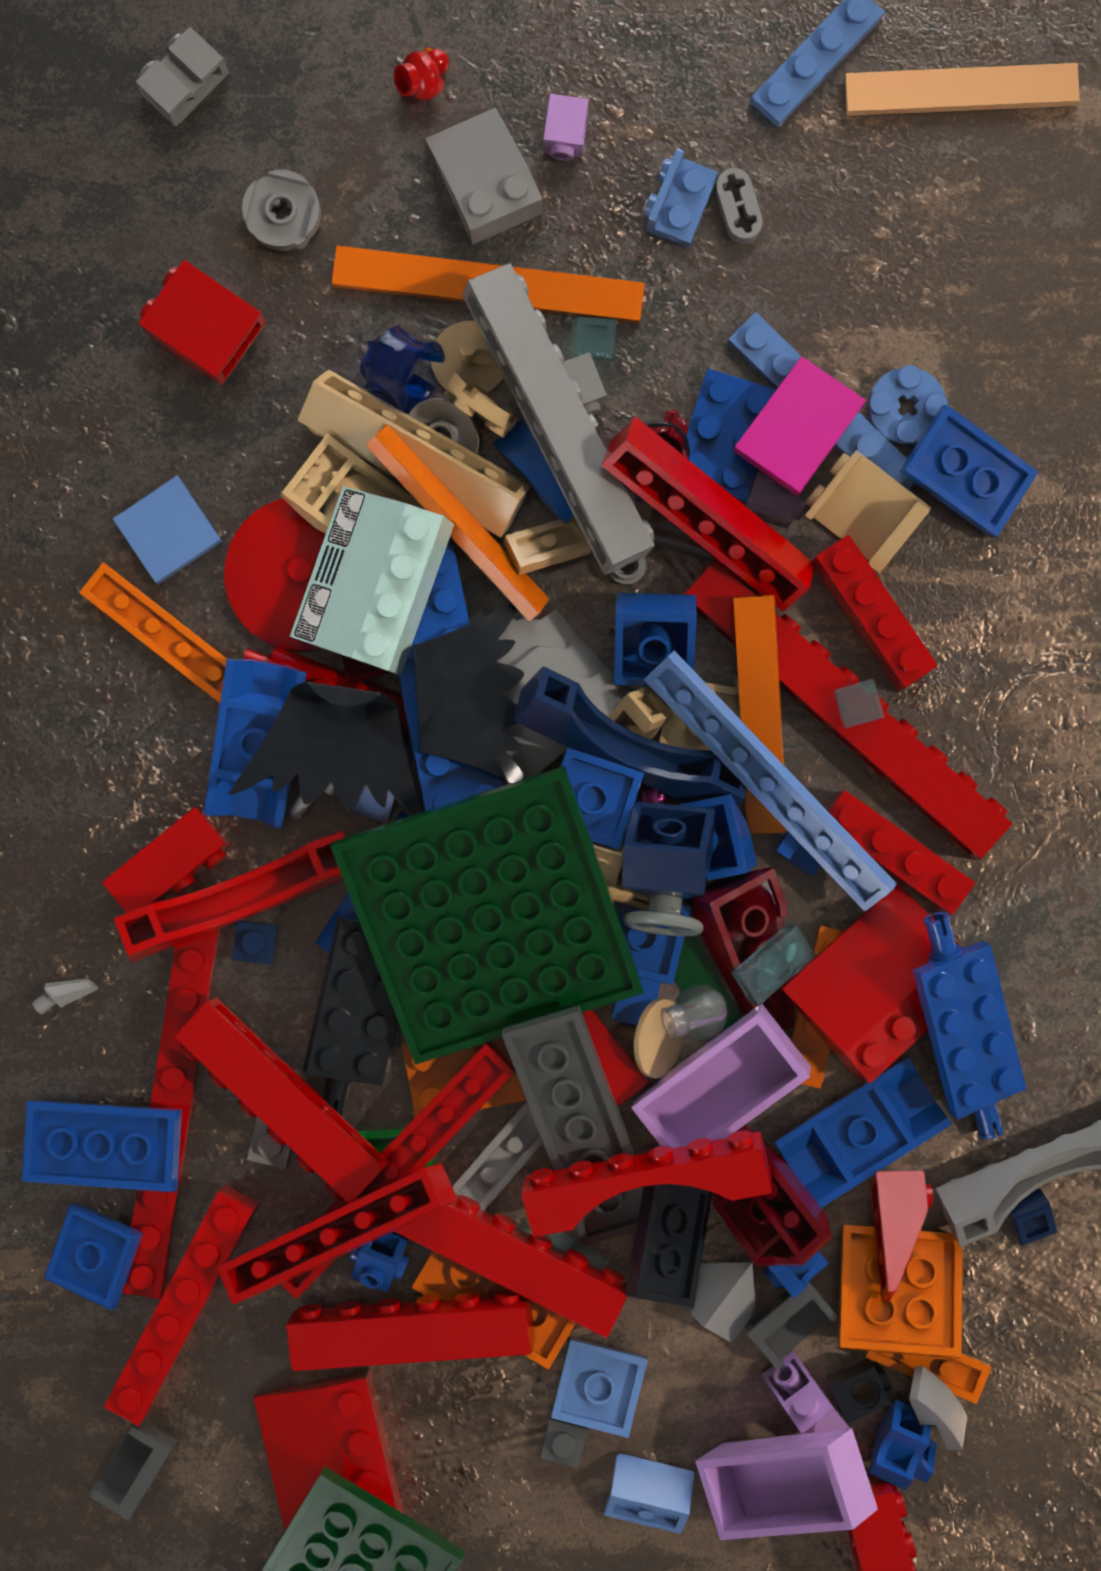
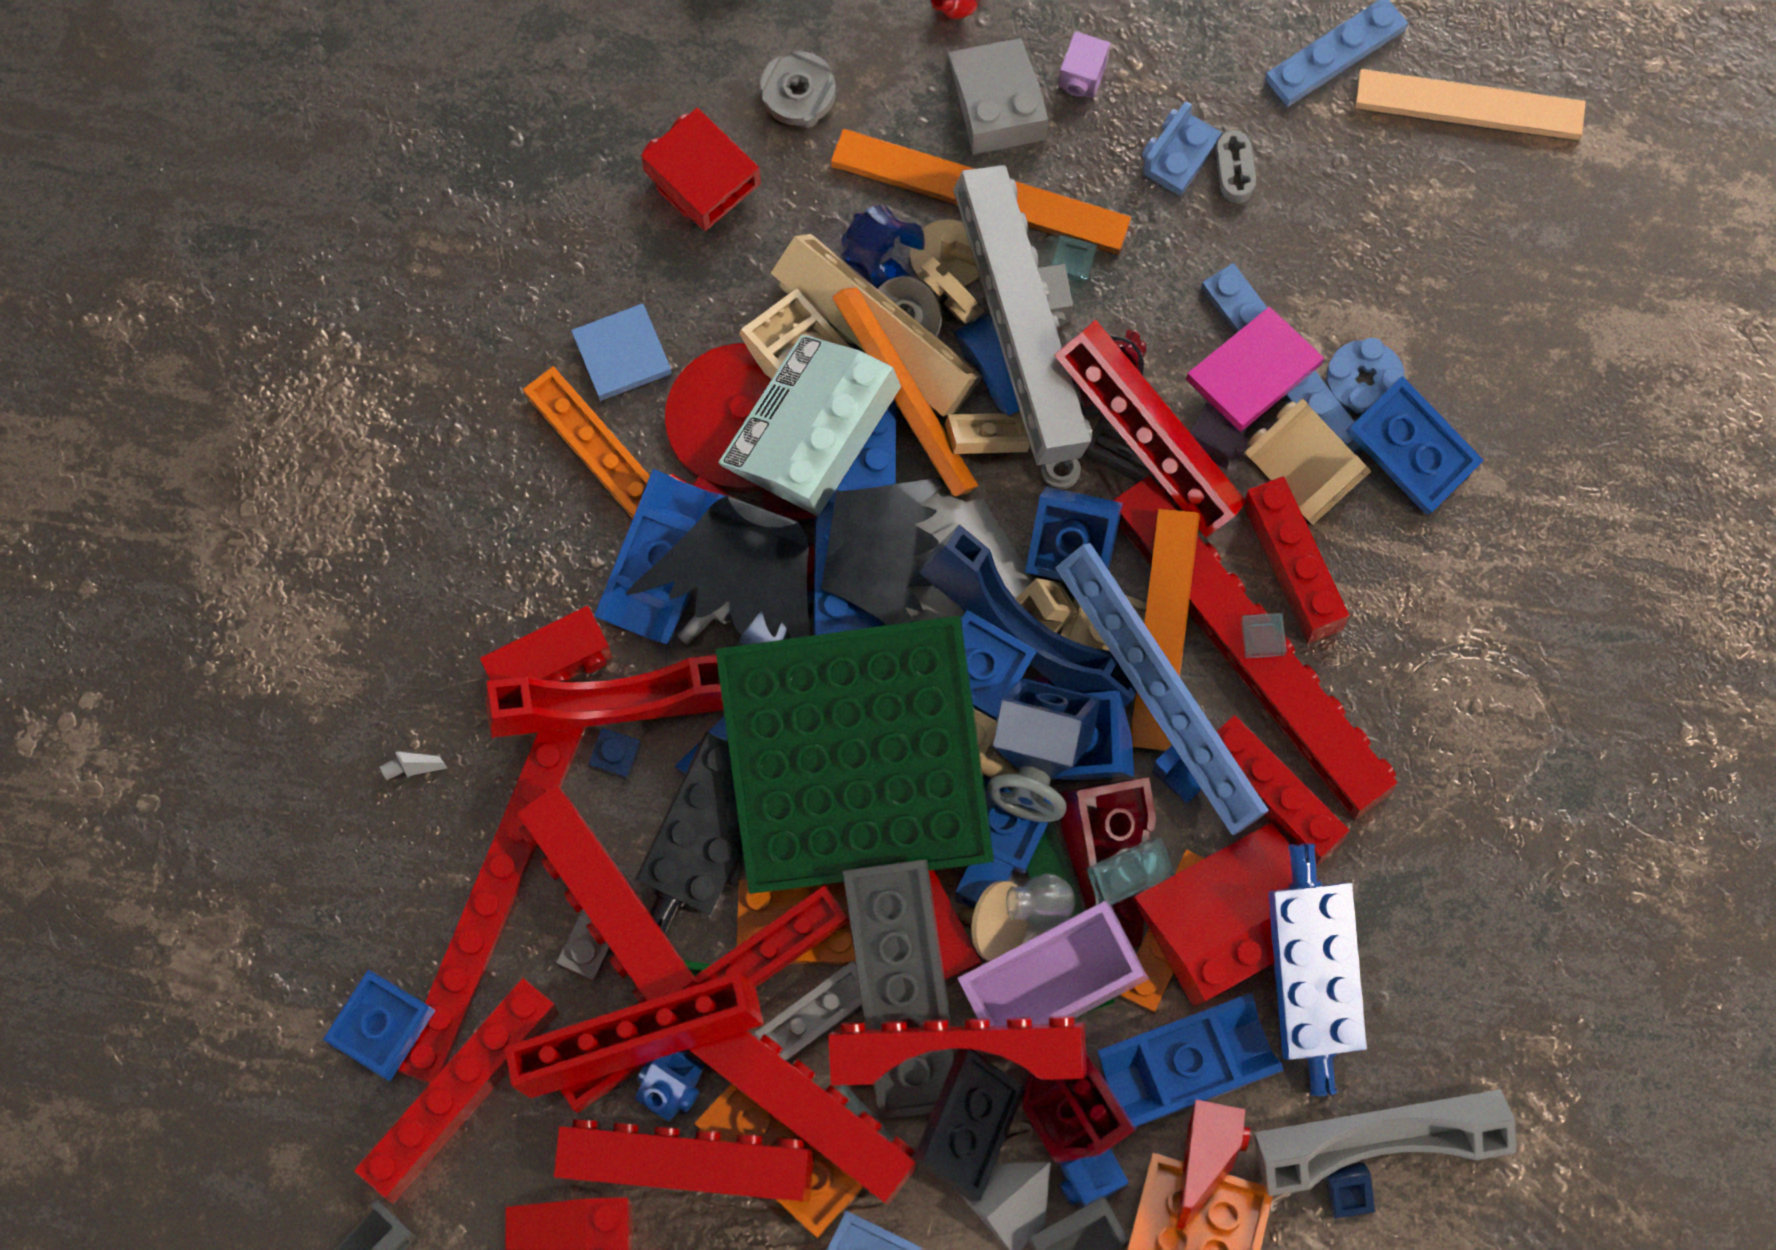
camera: 10 degrees right, 15 degrees down
blue plate [22,1100,182,1192] -> none
blue plate [687,368,776,505] -> none

